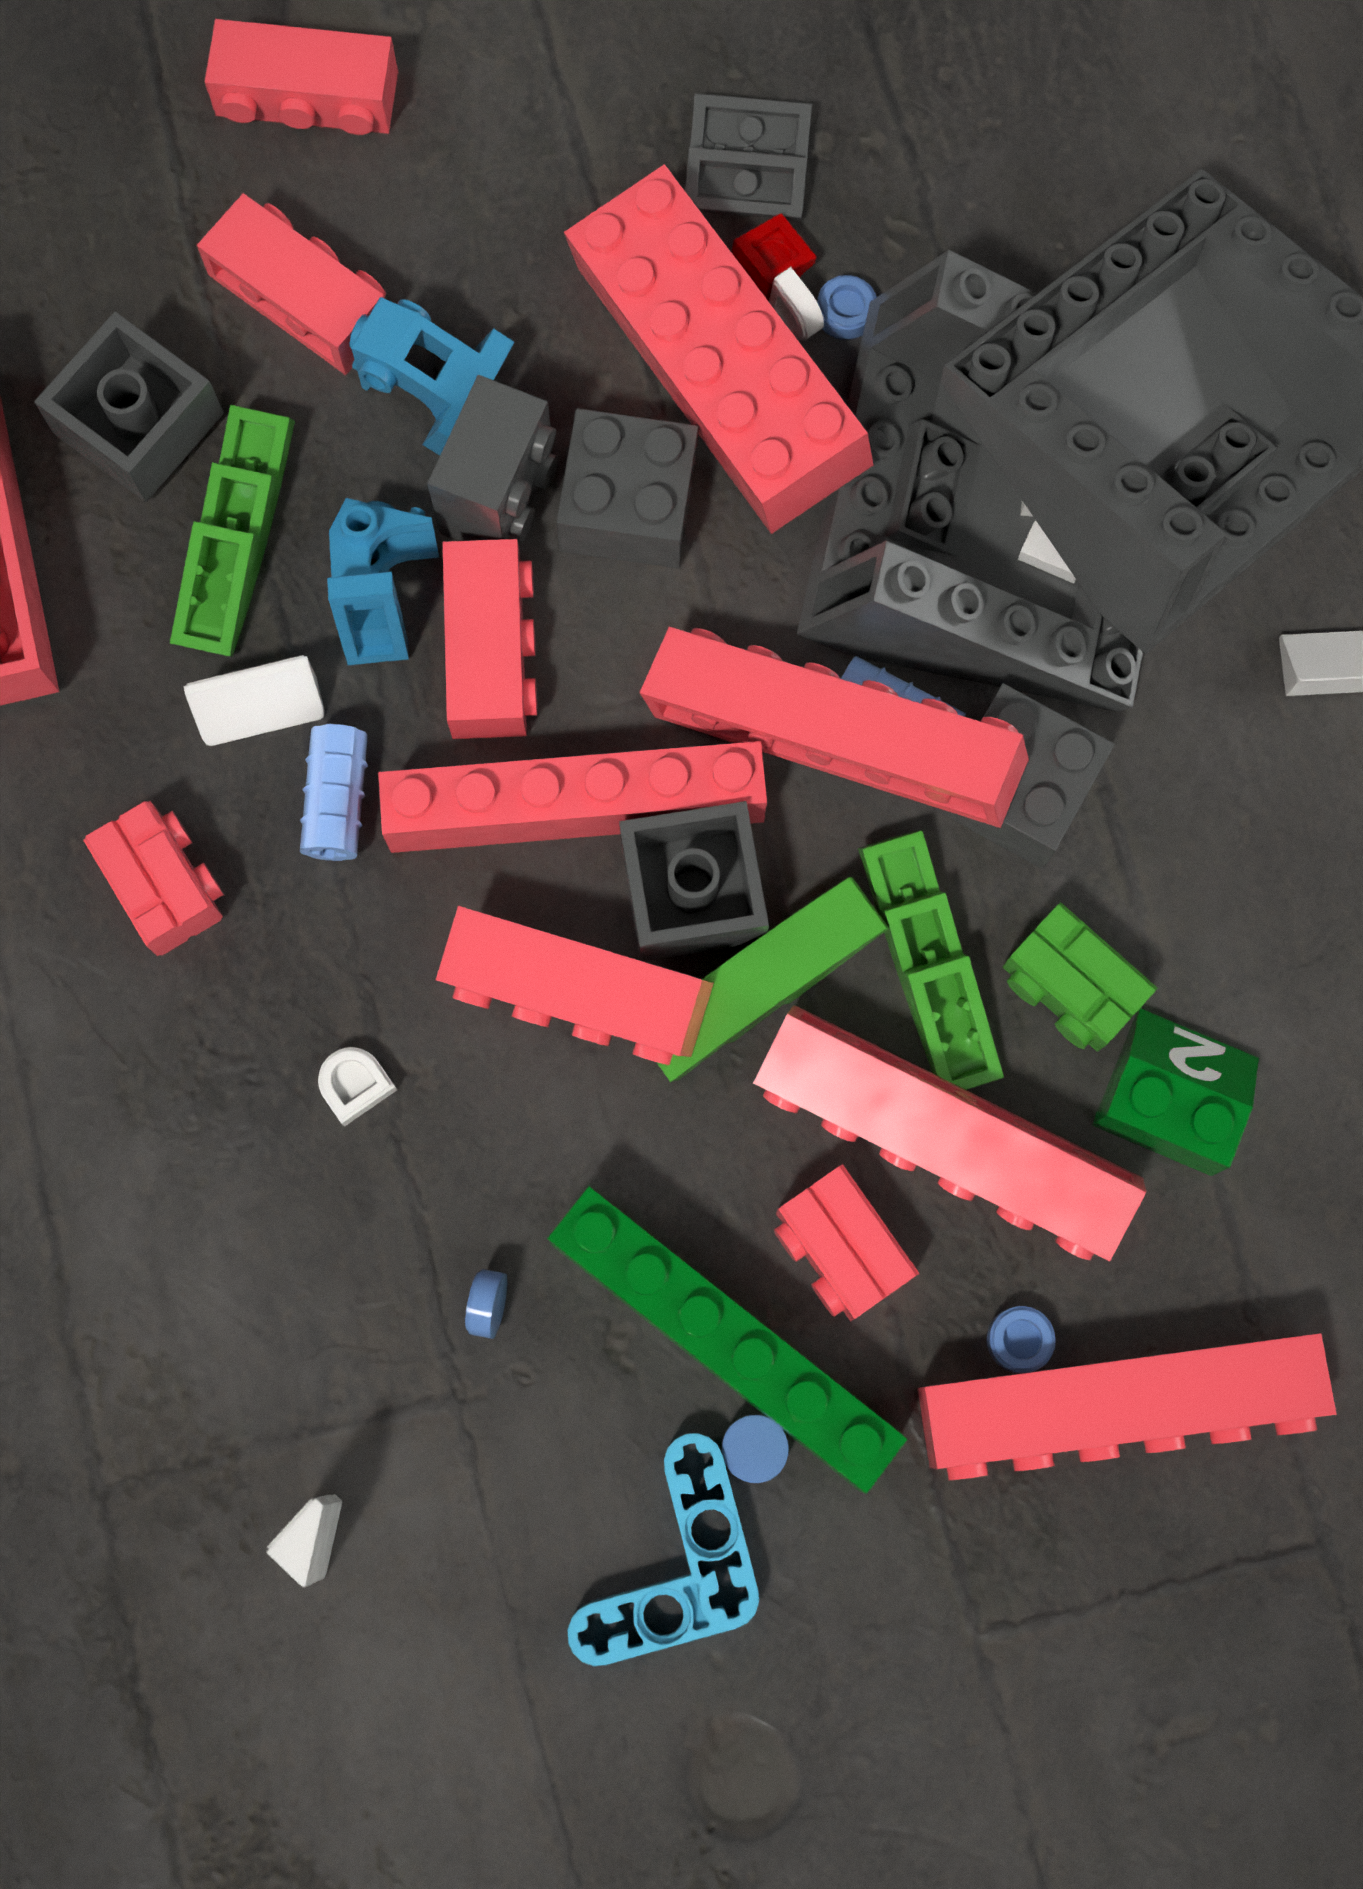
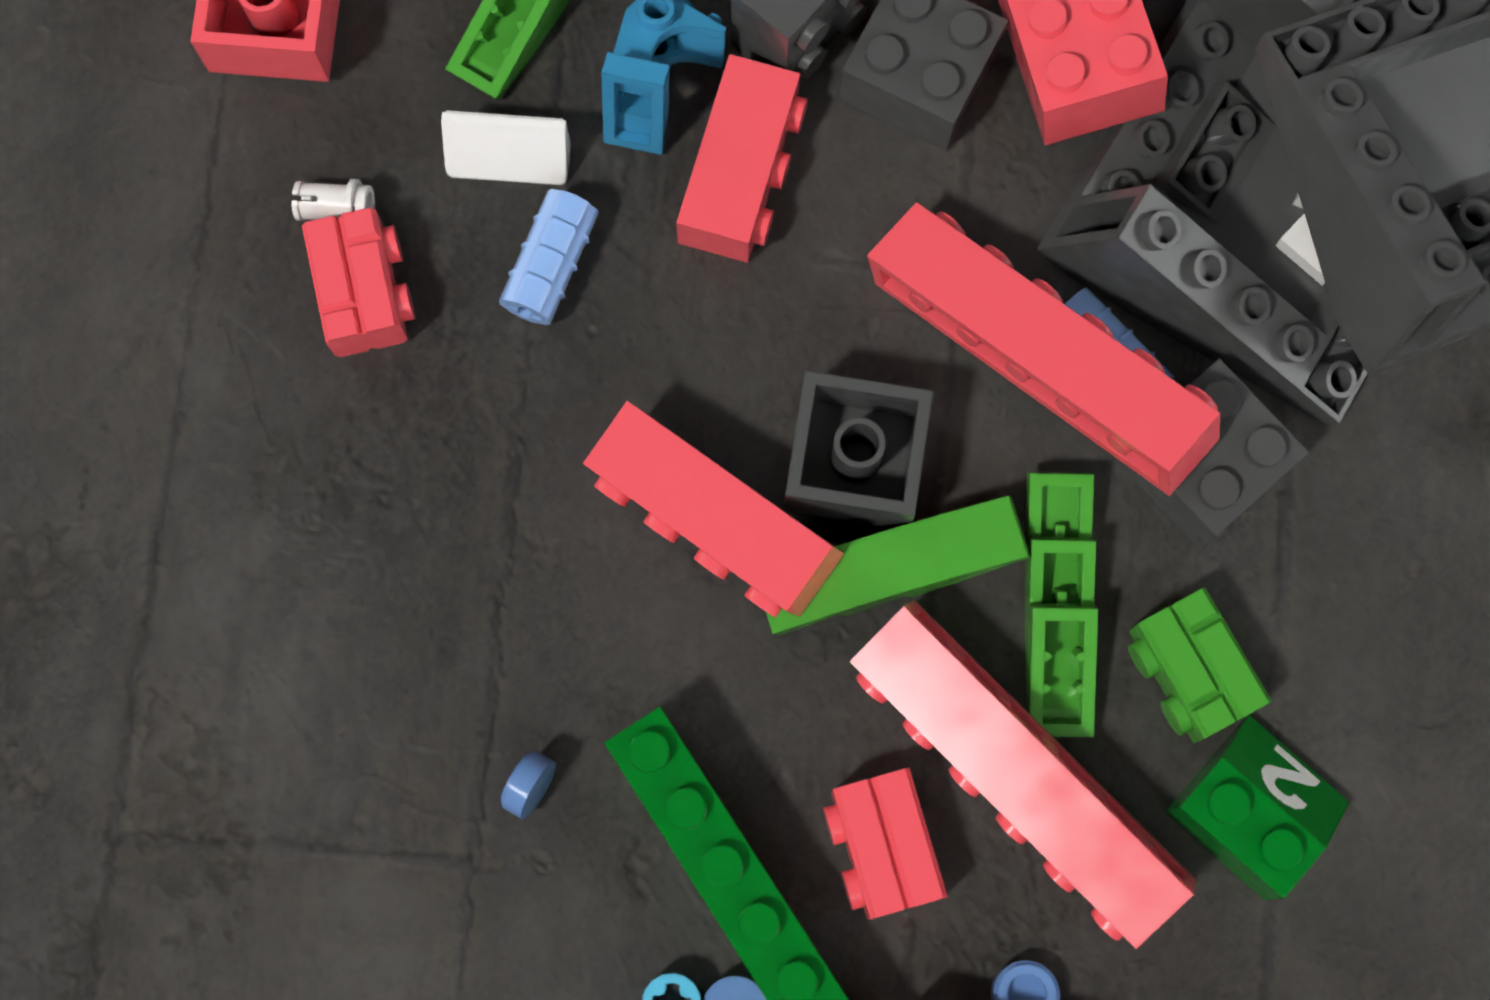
camera: 20 degrees right, 0 degrees up
white slope [266,1494,342,1588] -> none
white tile [318,1047,397,1127] -> none
coral brick [378,741,767,853] -> none
none -> white pin [291,179,375,221]

